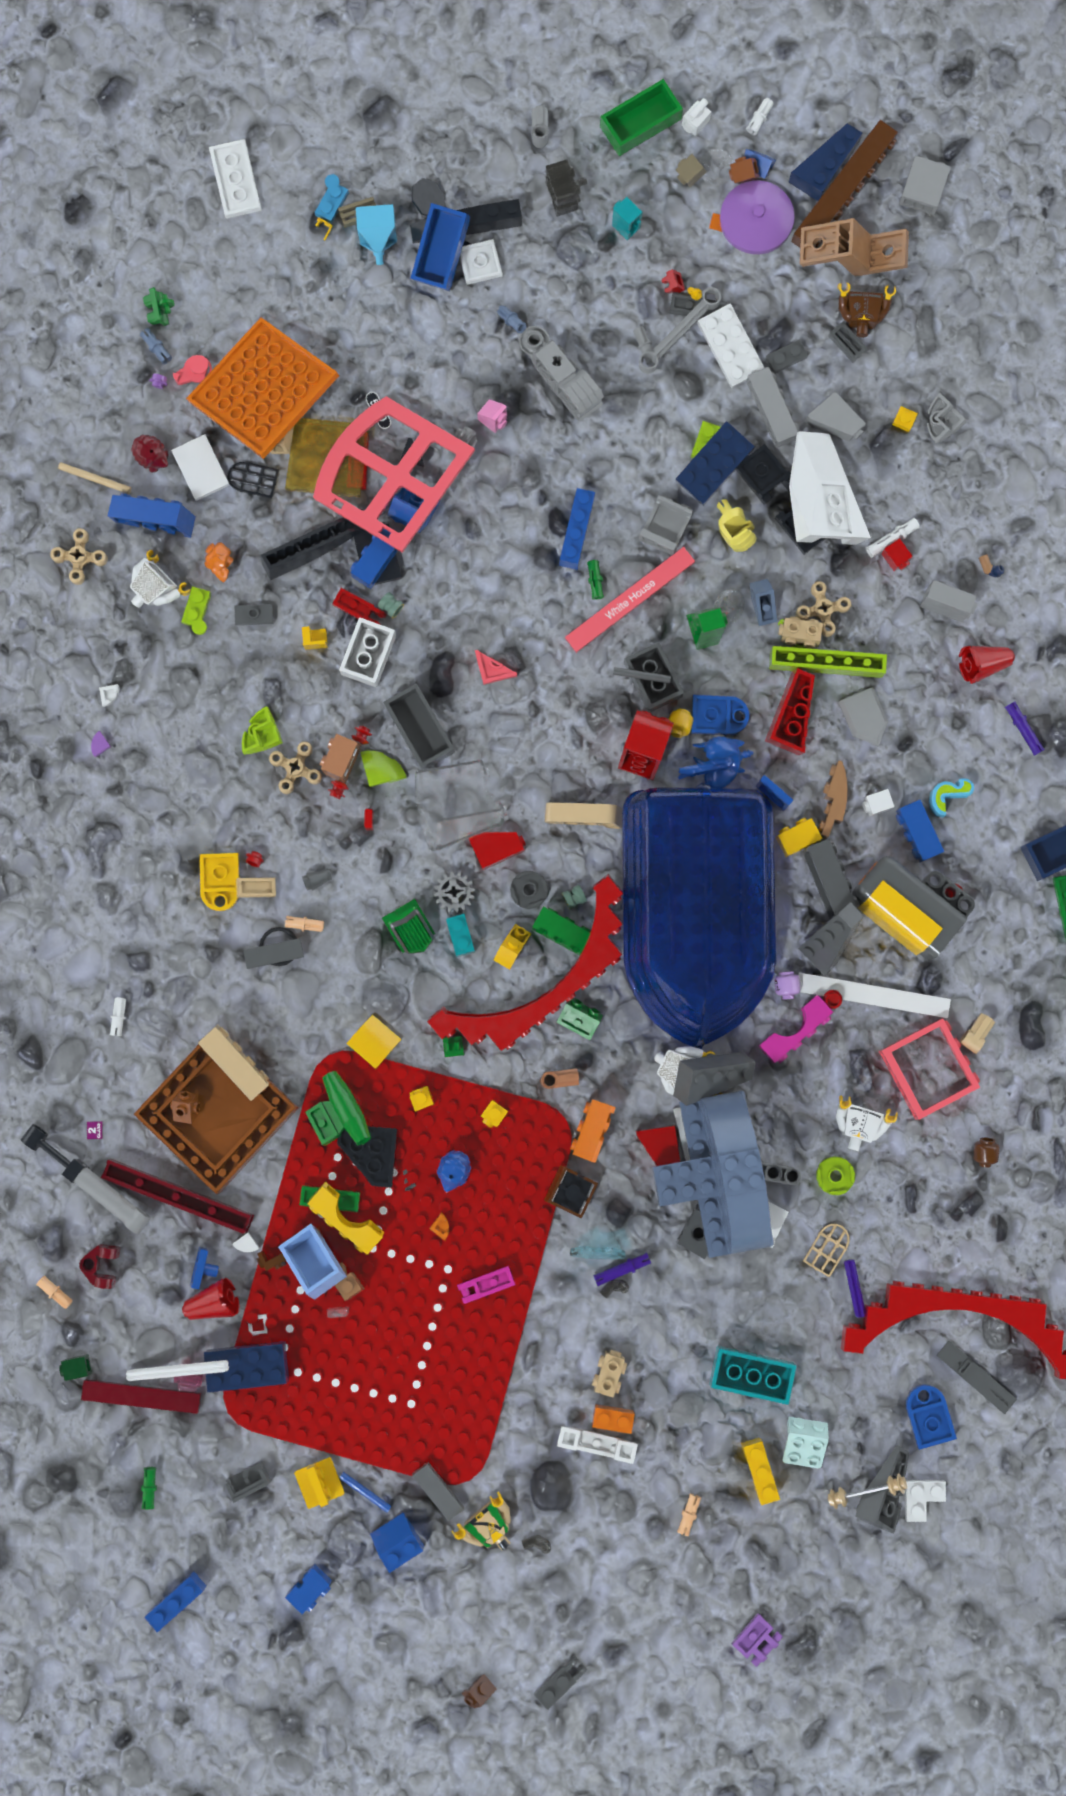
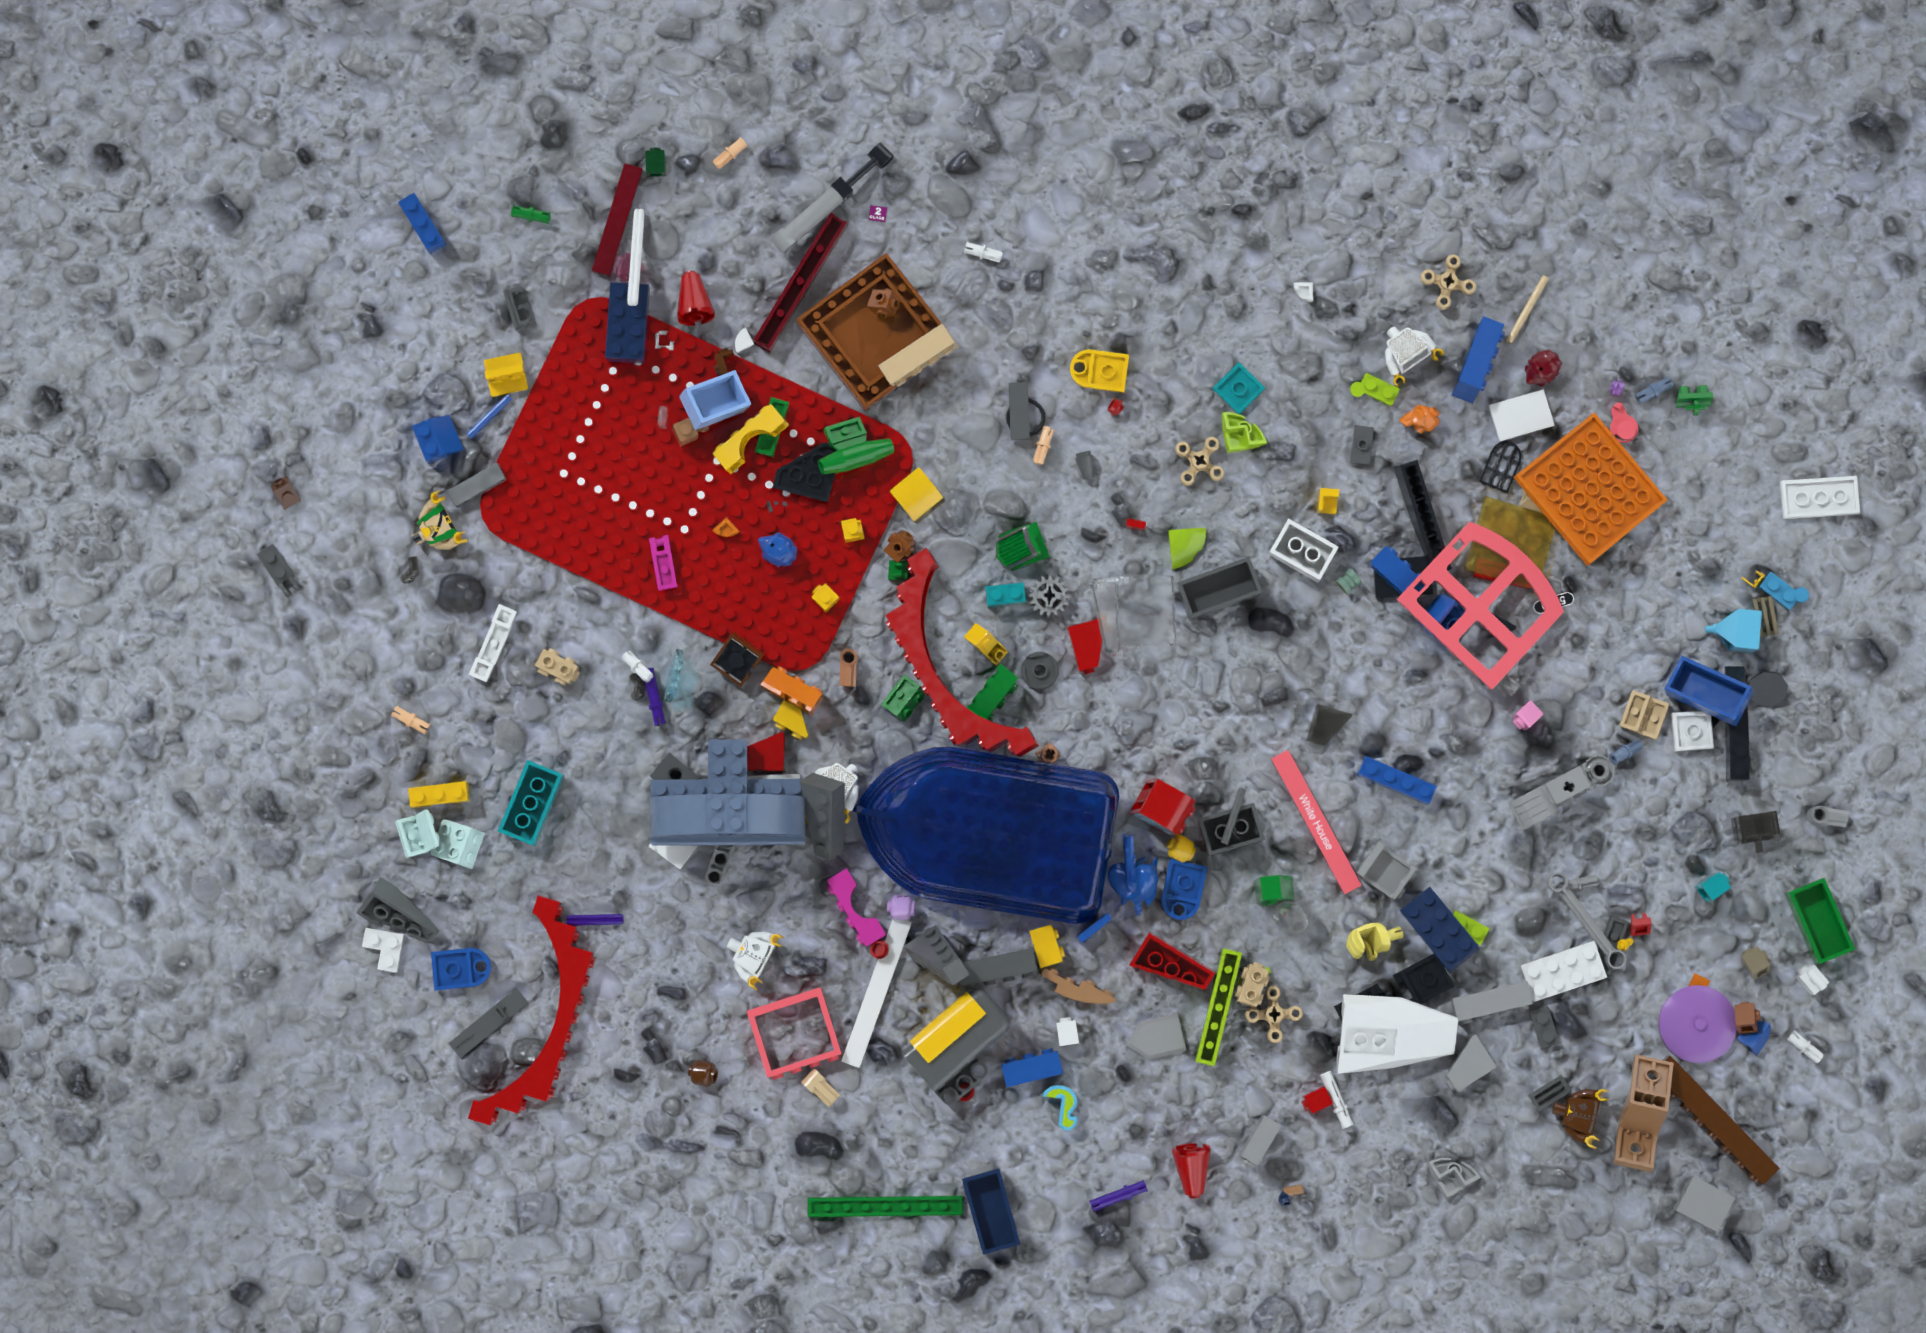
camera: 100 degrees right, 0 degrees up
dark red piece [79,1244,121,1289] -> none
medium lavender tile [91,731,111,758] -> none
blue tile [190,1247,219,1289] -> none
tan tile [236,878,276,898] -> none
blue brick [285,1564,332,1614] -> none
nougat brick [320,725,372,800] -> none
red hinge [332,588,387,625] -> none
coral tile [475,650,517,685] -> none
tan beam [544,803,623,829] -> none
sand green wheel [562,884,587,910] -> none
green pin [587,560,604,600] -> none
orange brick [592,1404,635,1434] -> none
medium lavender plate [732,1613,783,1667] -> none
sand blue slope [749,579,778,626] -> none
dark blue wedge [788,123,863,201] -> none
tan window [803,1224,850,1278] -> none
lime tile [816,1156,855,1195] -> none
tan axle [828,1474,907,1509] -> none
yellow plate [892,406,918,432] -> none
none -> light aqua bracket [395,809,439,858]
none -> white axle [622,651,653,682]
none -> yellow slope [773,700,809,741]
none -> dark orange brick [883,530,916,563]
none -> nougat piece [1035,742,1060,767]
none -> teal tile [1212,362,1266,414]
none -> clear smoke wing [1306,704,1352,746]
none -> tan slope [1619,690,1670,740]

